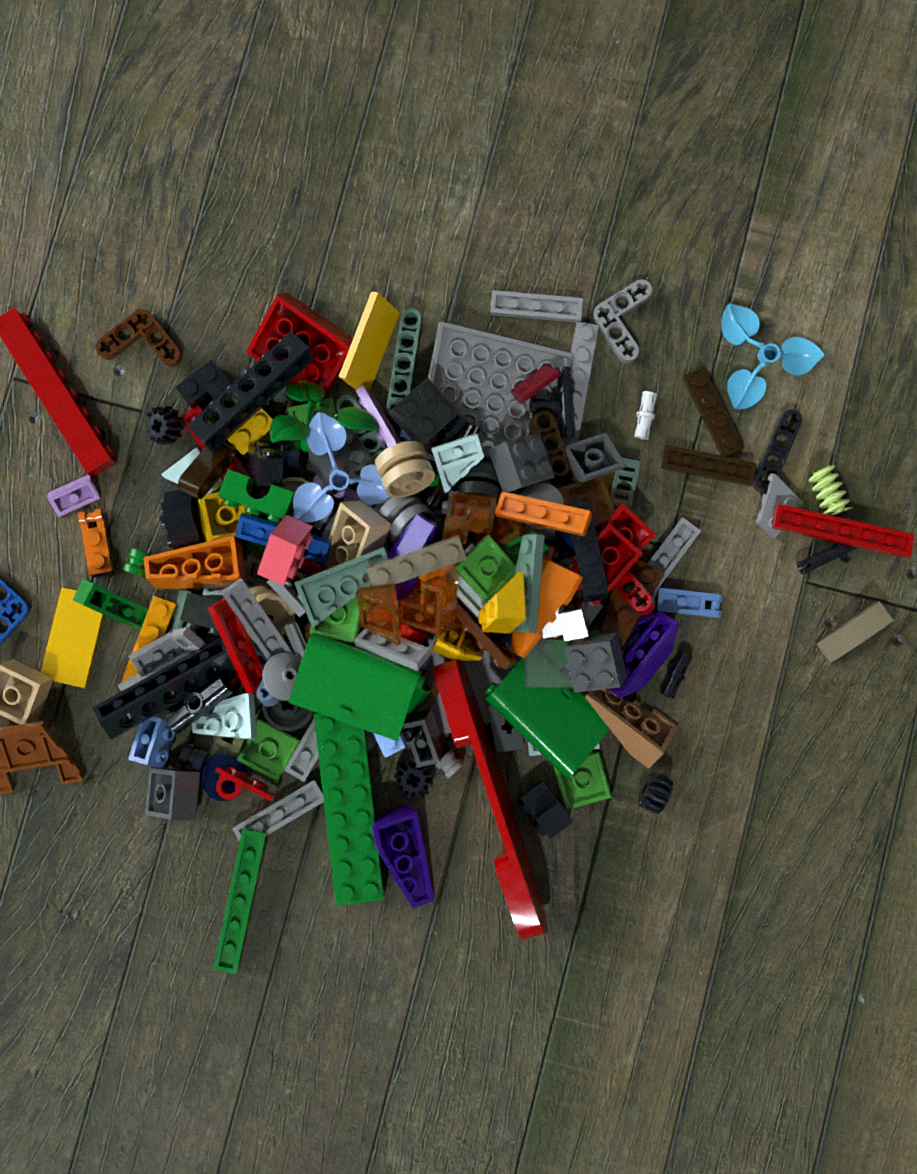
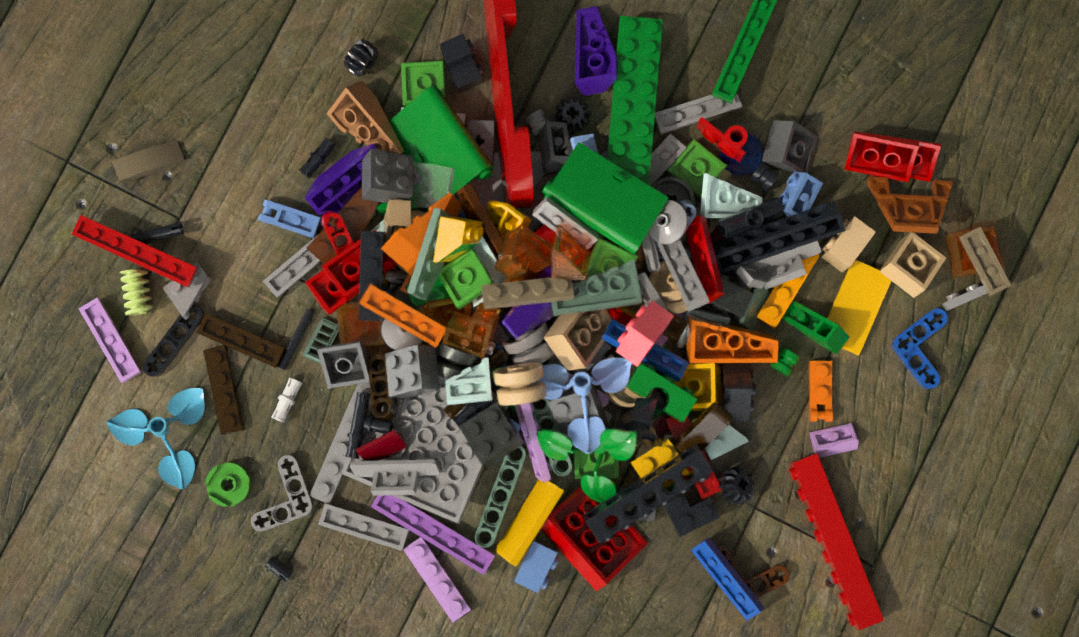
camera: 165 degrees left, 0 degrees up
none -> lavender plate [78,297,142,383]
none -> bright green plate [206,463,251,506]
none -> black pin [264,556,294,583]
none -> black bar [277,309,315,370]
none -> light grey bracket [350,458,441,496]
none -> medium lavender plate [371,495,496,575]
none -> lavender plate [403,537,471,623]
none -> medium blue brick [514,540,559,593]
none -> blue plate [691,537,765,621]
none -> tan brick [821,216,875,272]
none -> red slope [844,131,941,182]

